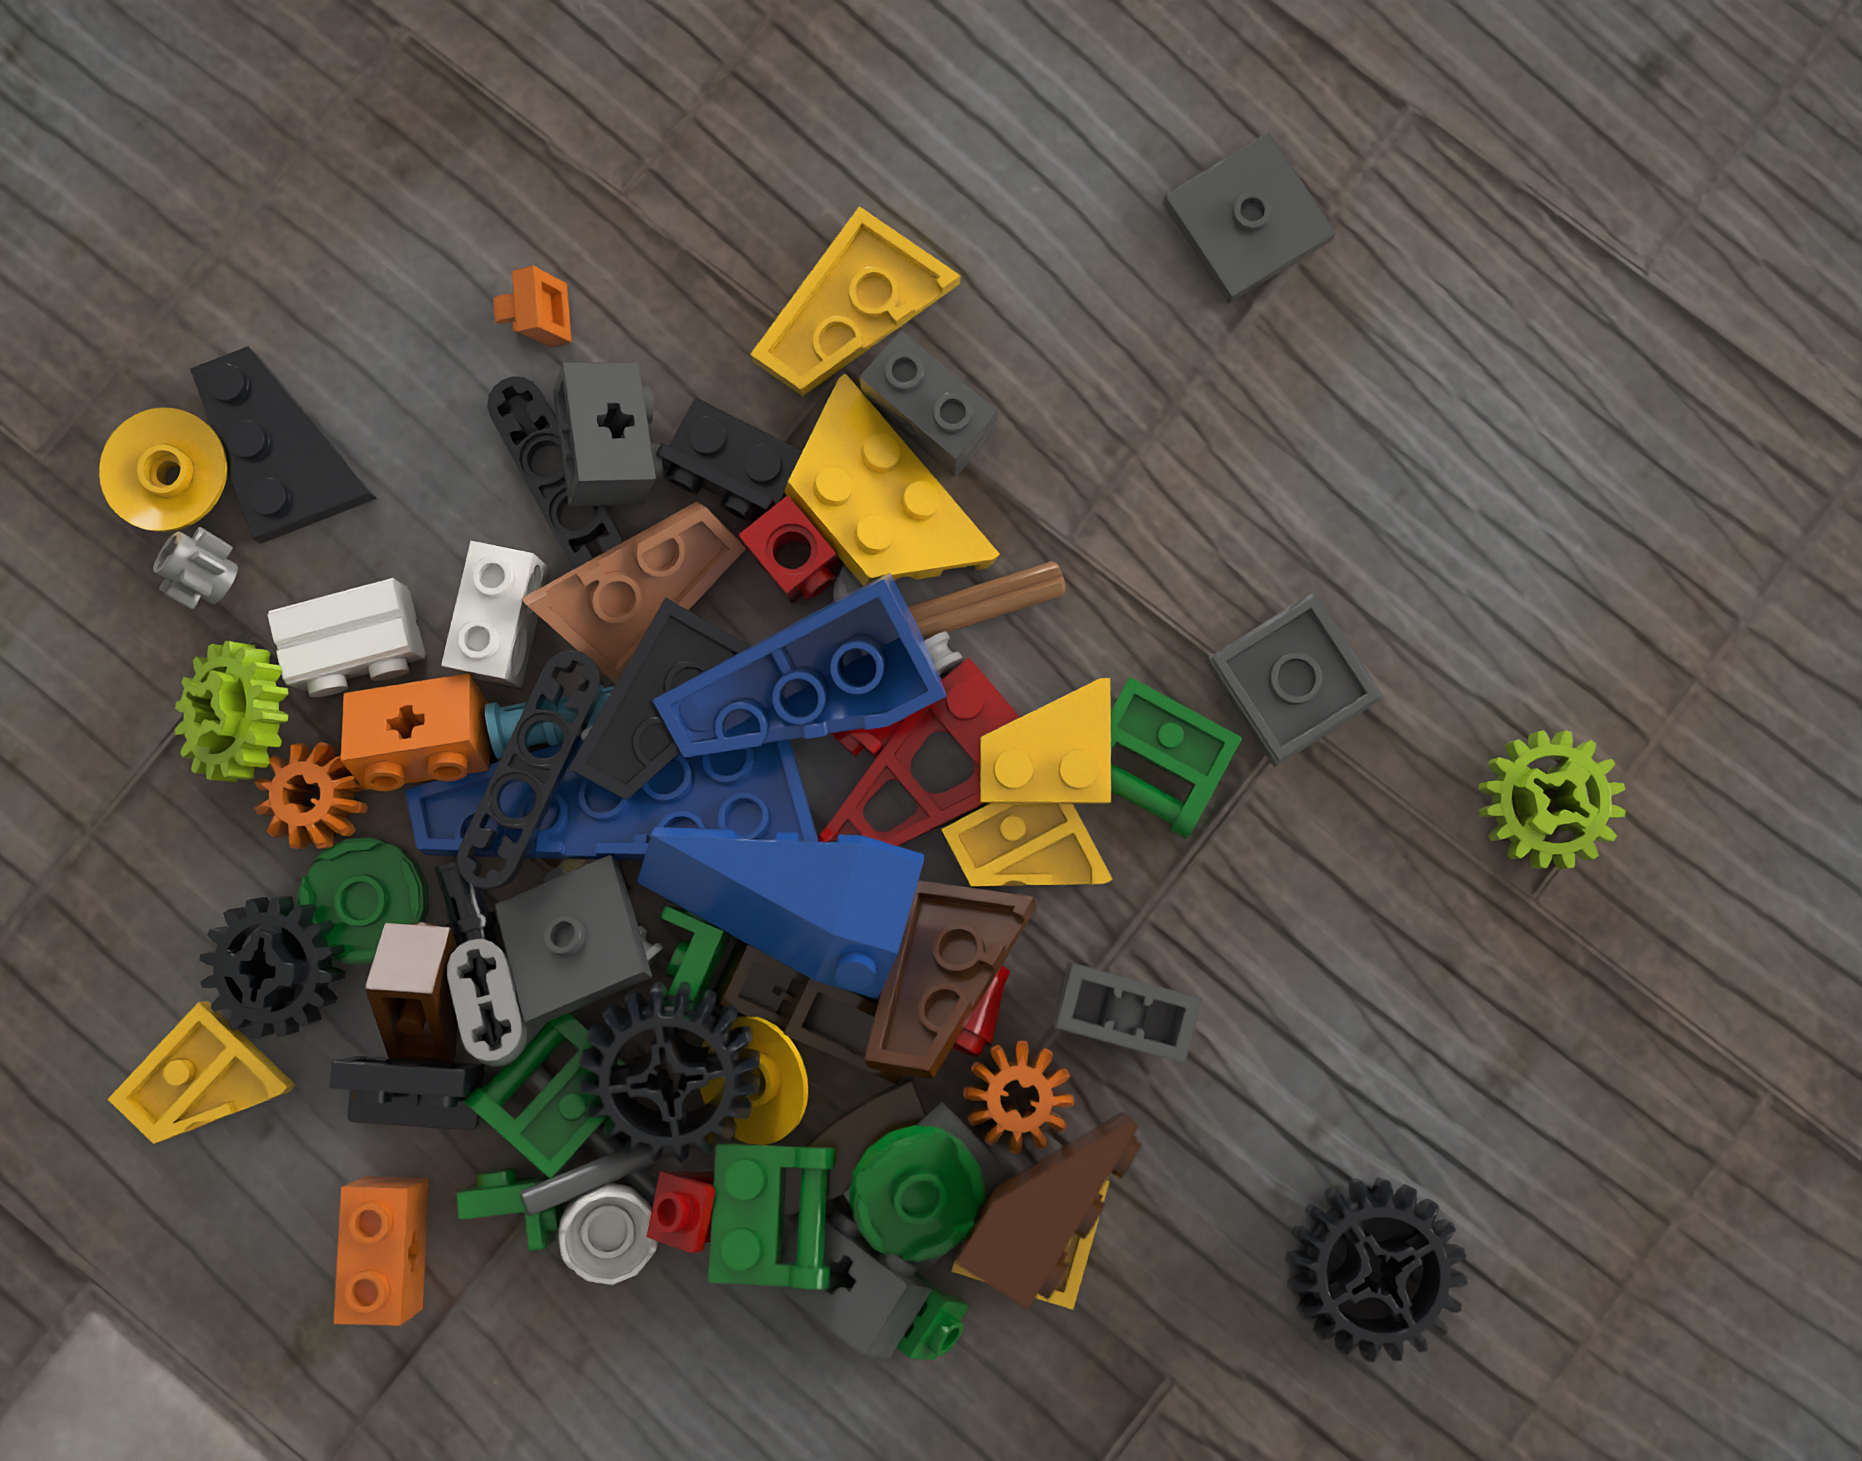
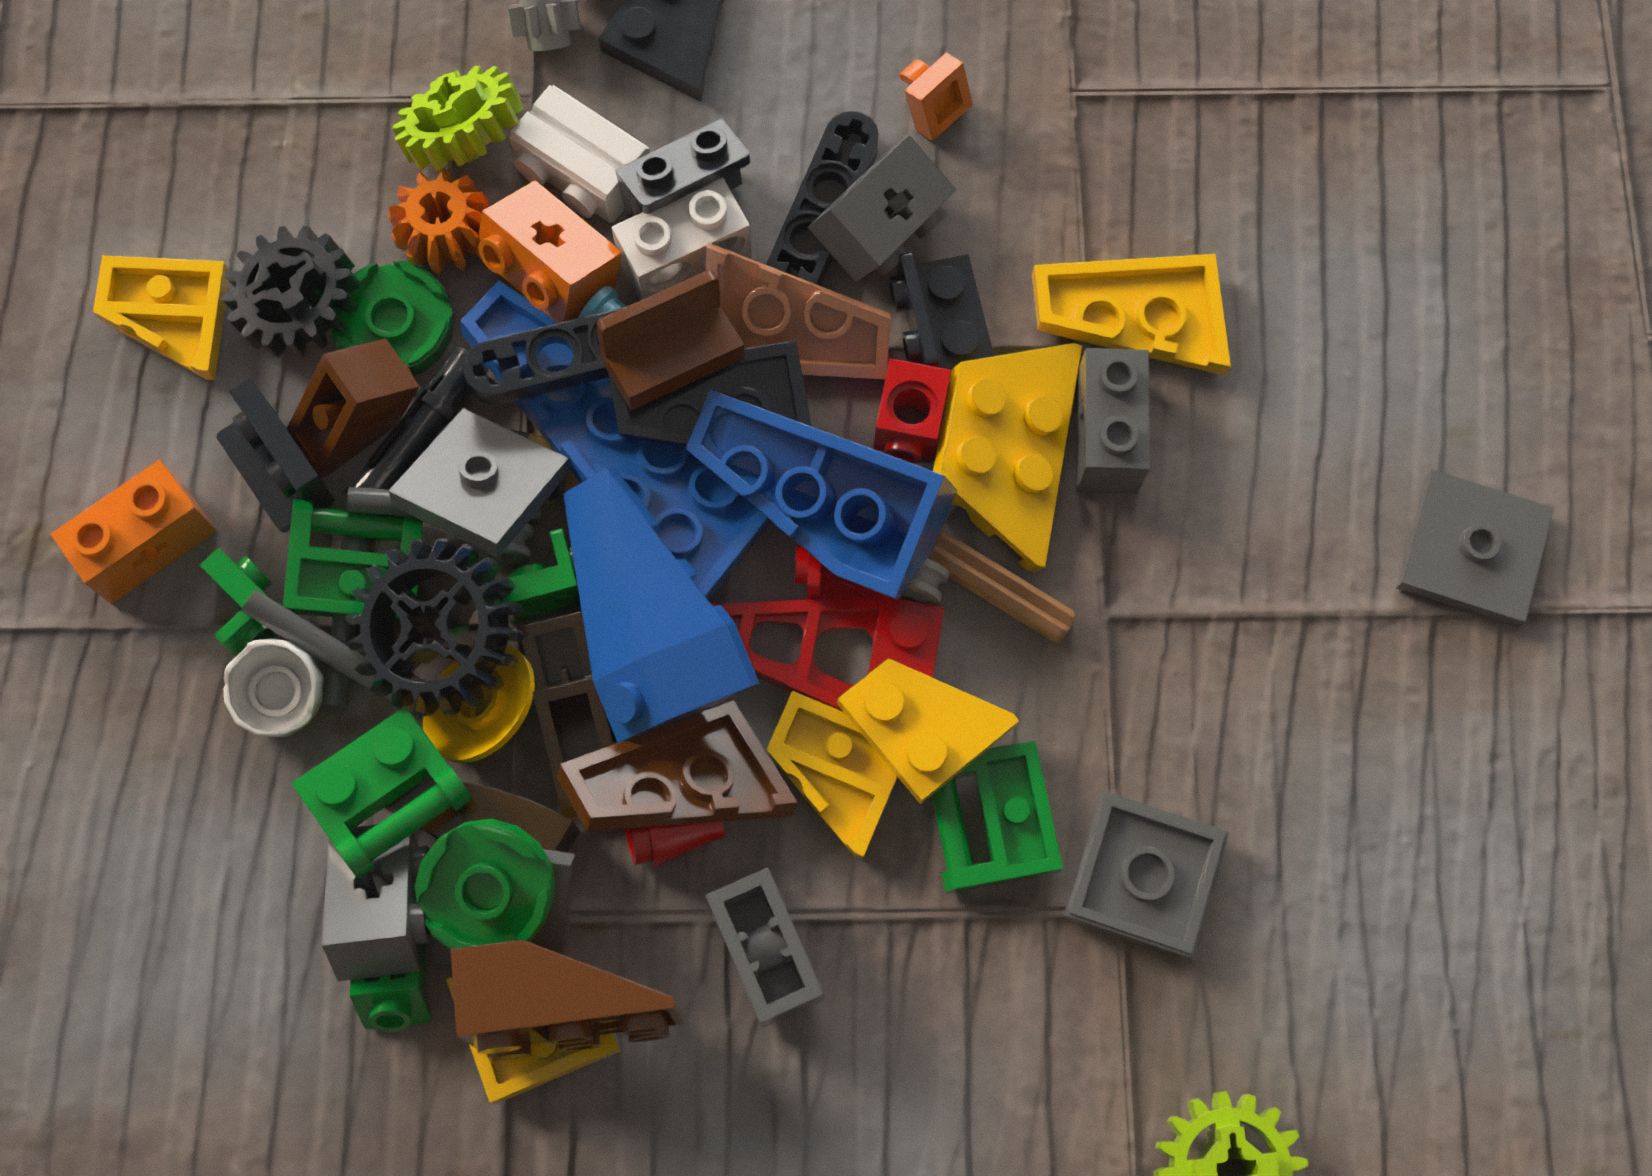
camera: 45 degrees right, 10 degrees down
light grey beam [447,939,527,1066] -> none
red bracket [646,1171,715,1253] -> none
orange gear [963,1040,1075,1154] -> none
none -> reddish brown panel [596,270,745,411]
none -> bracket [615,118,751,219]

